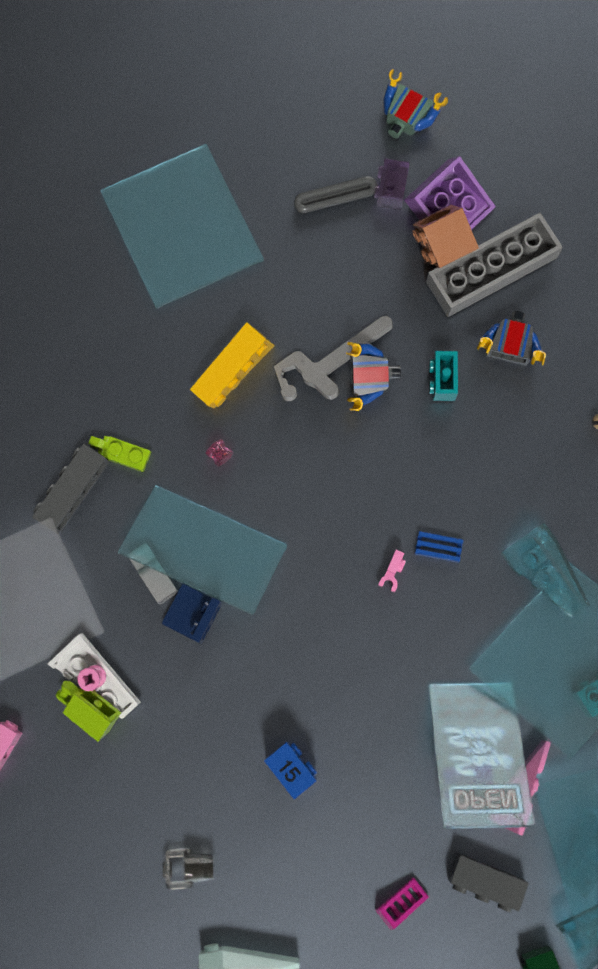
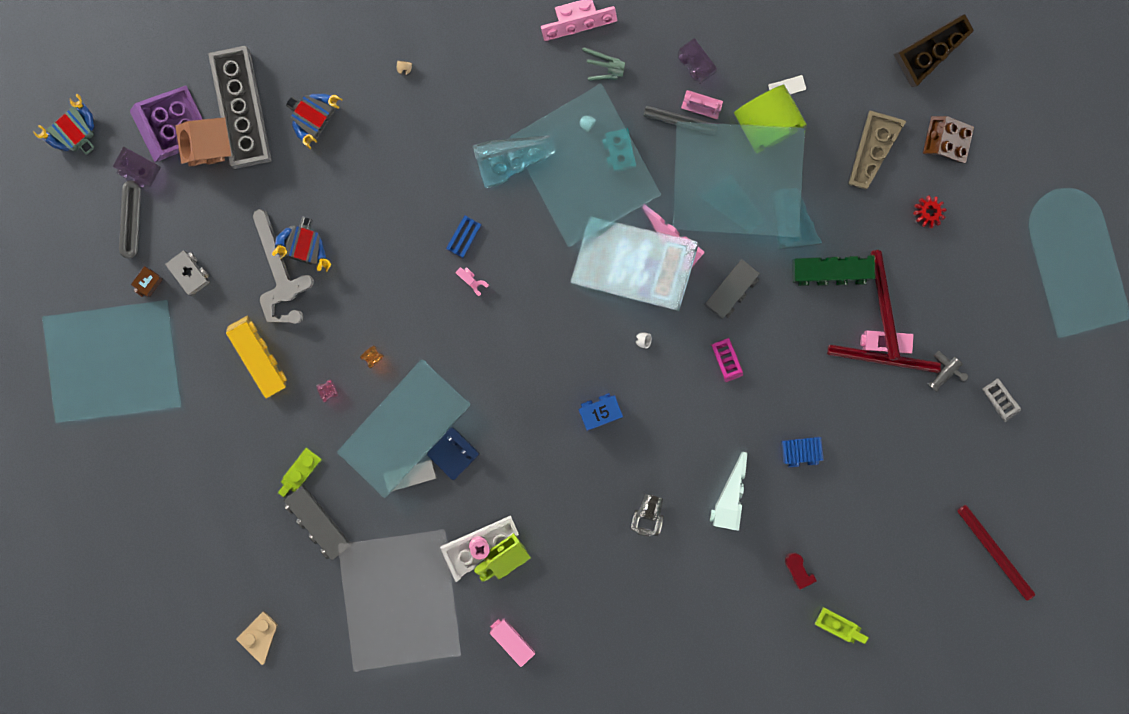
camera: 75 degrees left, 10 degrees up
teal brick [429,351,458,401] -> none
none -> reddish brown brick [131,266,164,297]
none -> light grey brick [165,250,210,296]
none -> clear orange wheel [360,345,384,369]
none -> white hinge [636,333,652,349]

